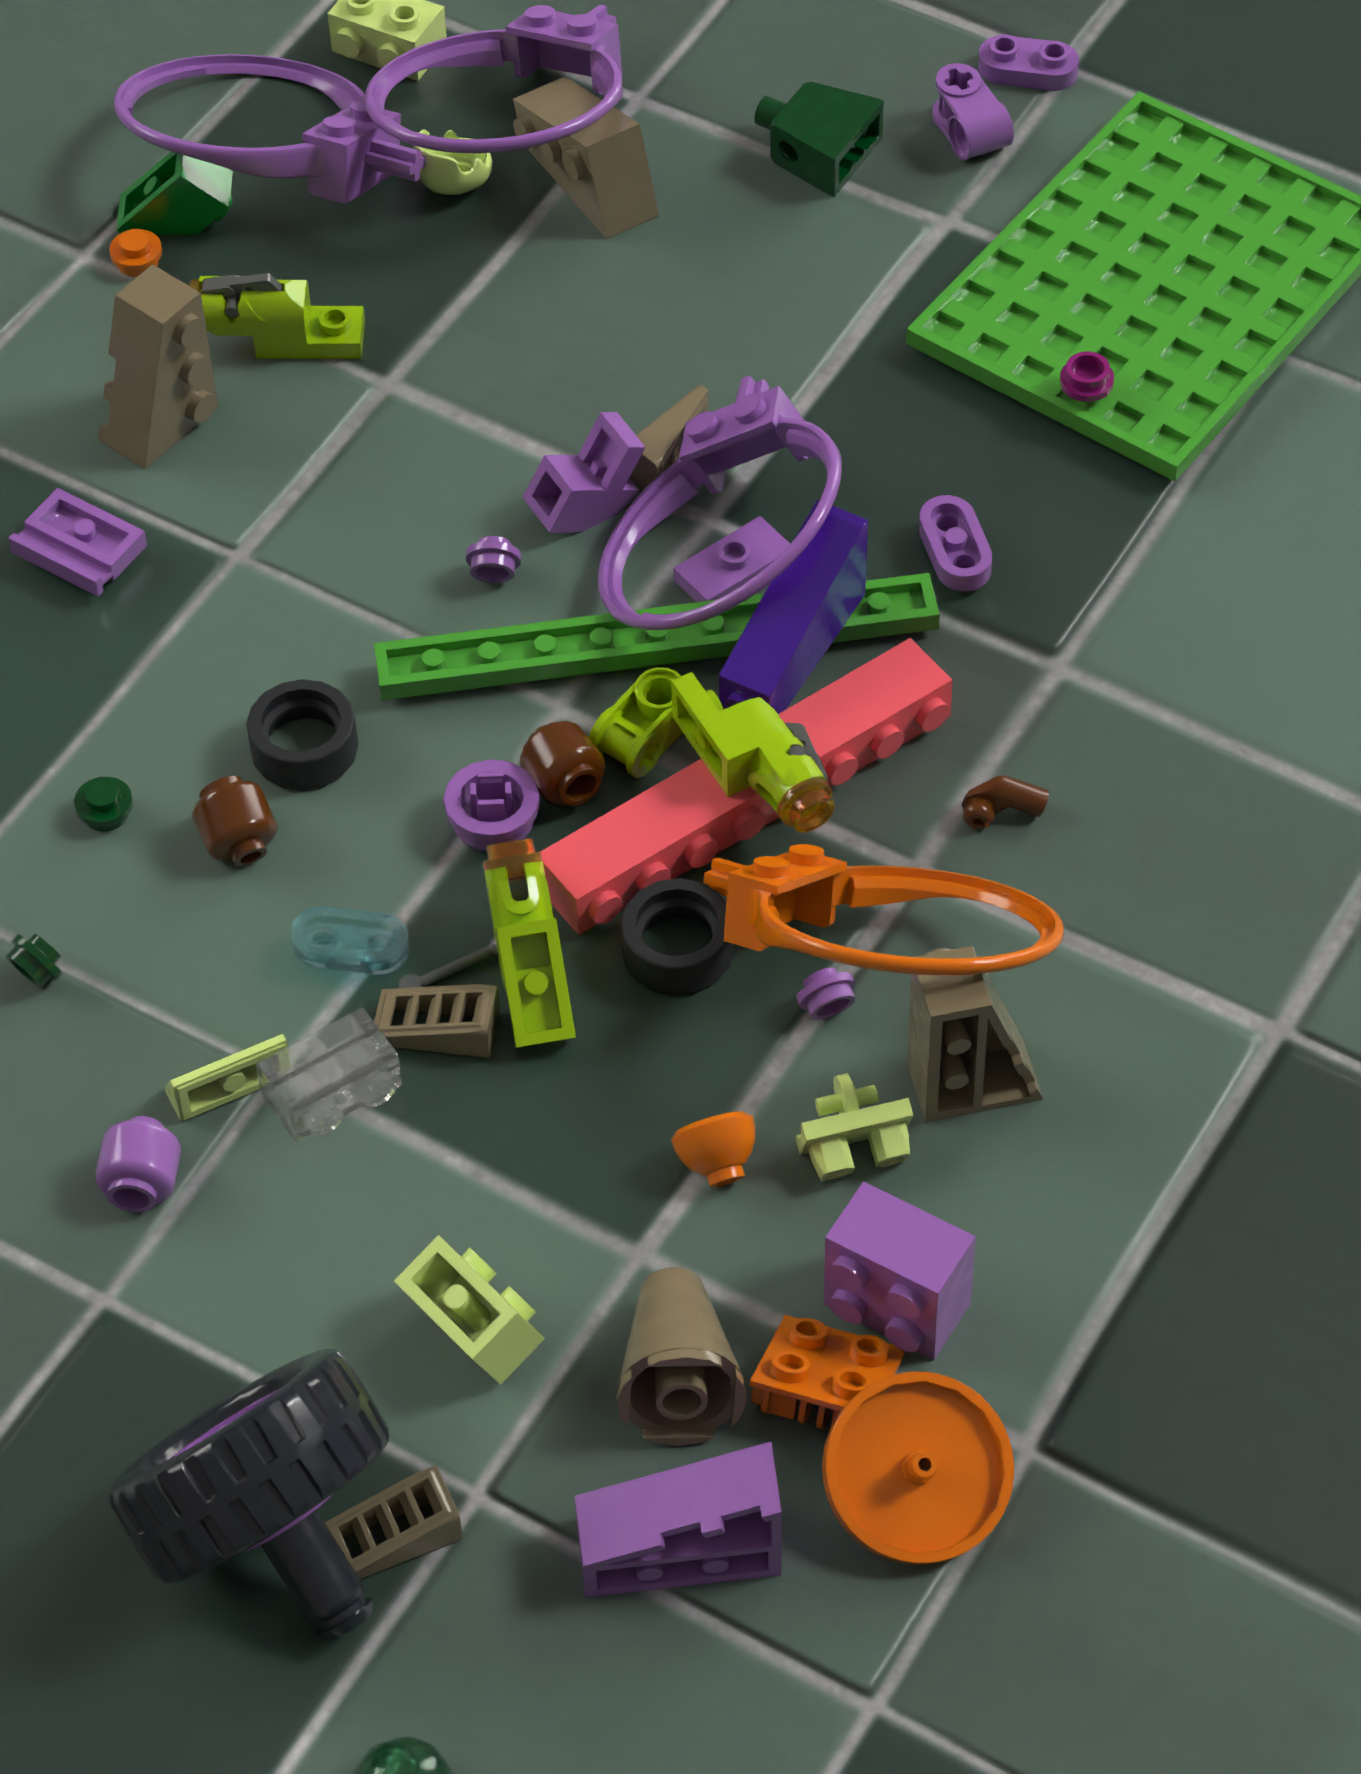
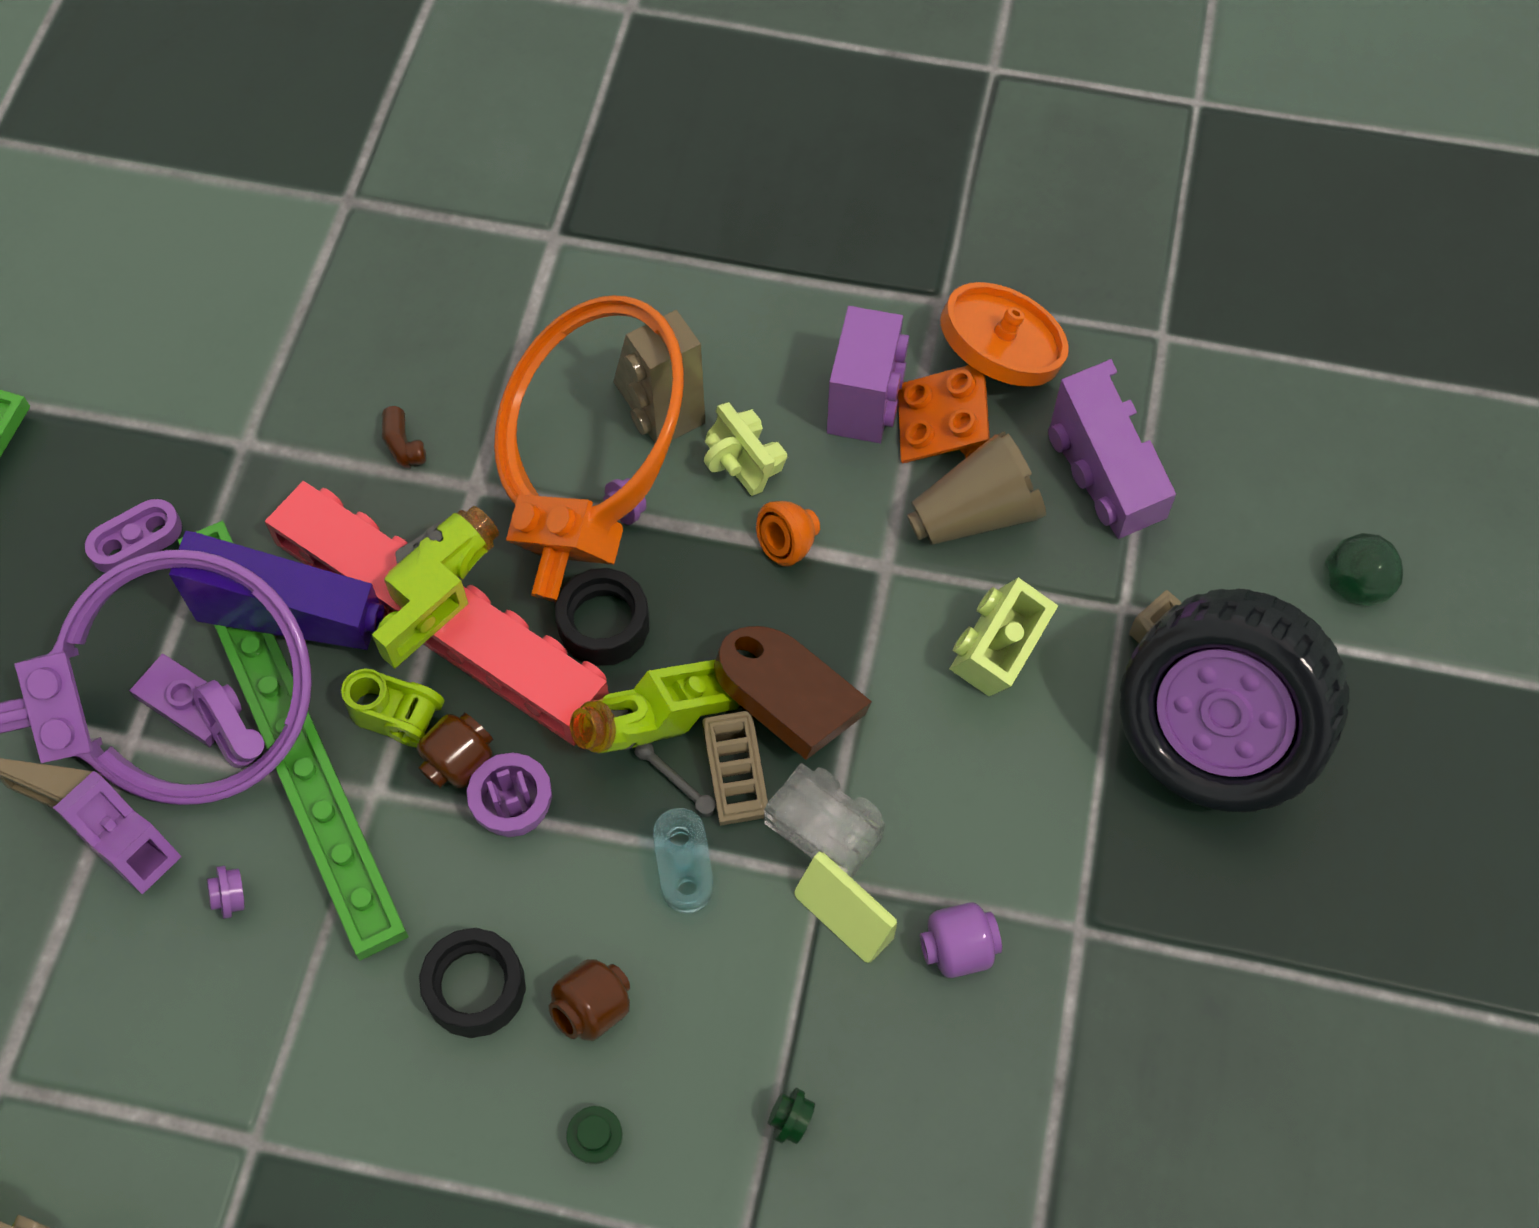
camera: 110 degrees left, 10 degrees up
none -> medium lavender plate [193,680,264,768]
none -> reddish brown tile [714,626,872,760]

